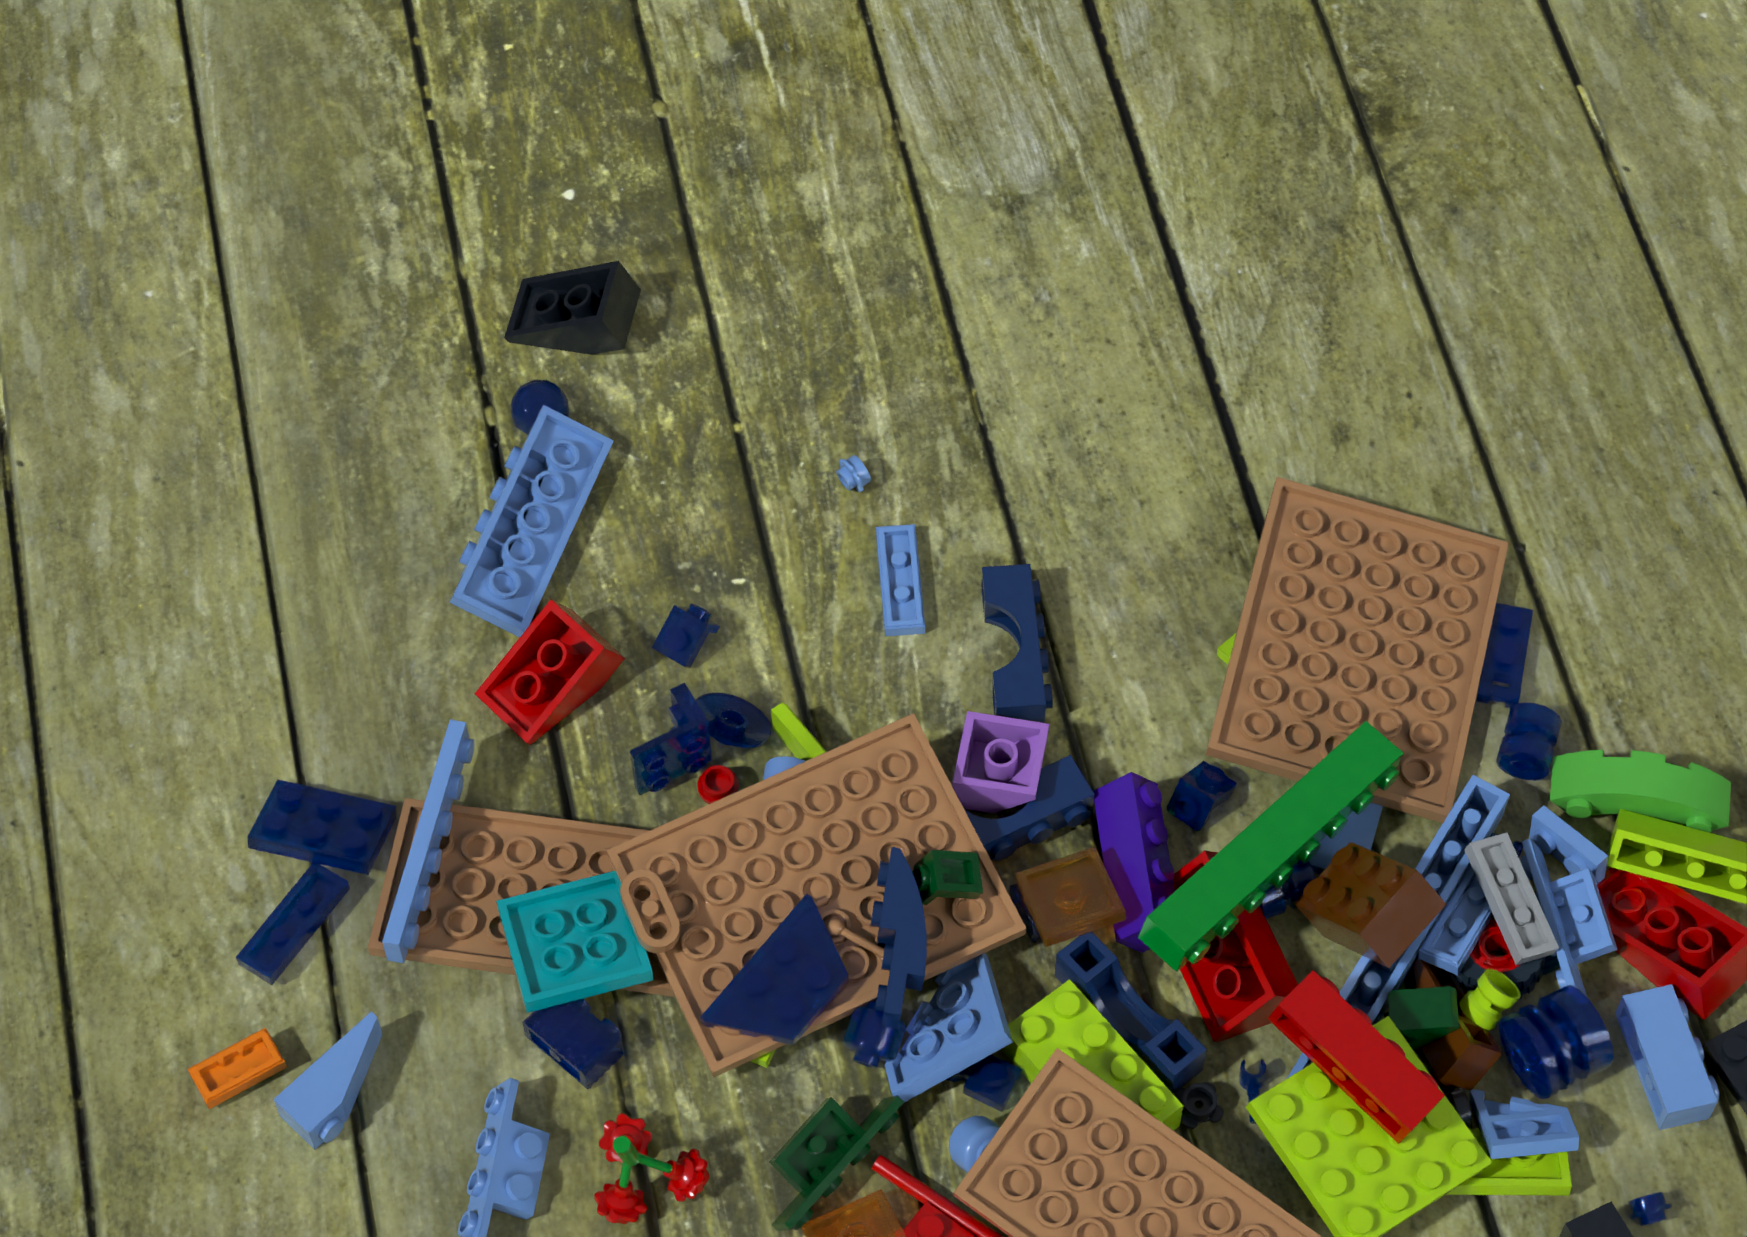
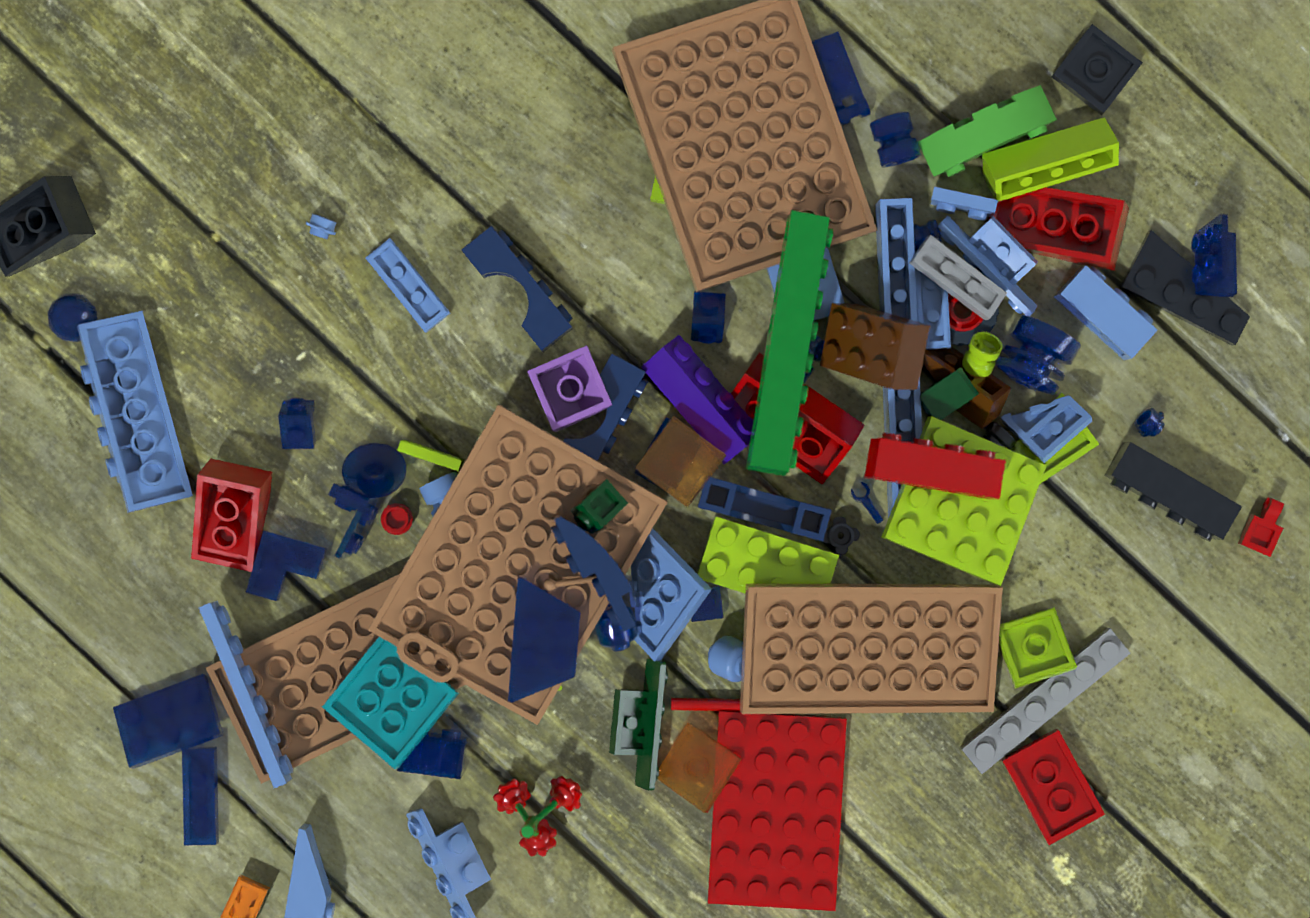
camera: 35 degrees left, 30 degrees up
none -> clear blue plate [246,530,327,601]

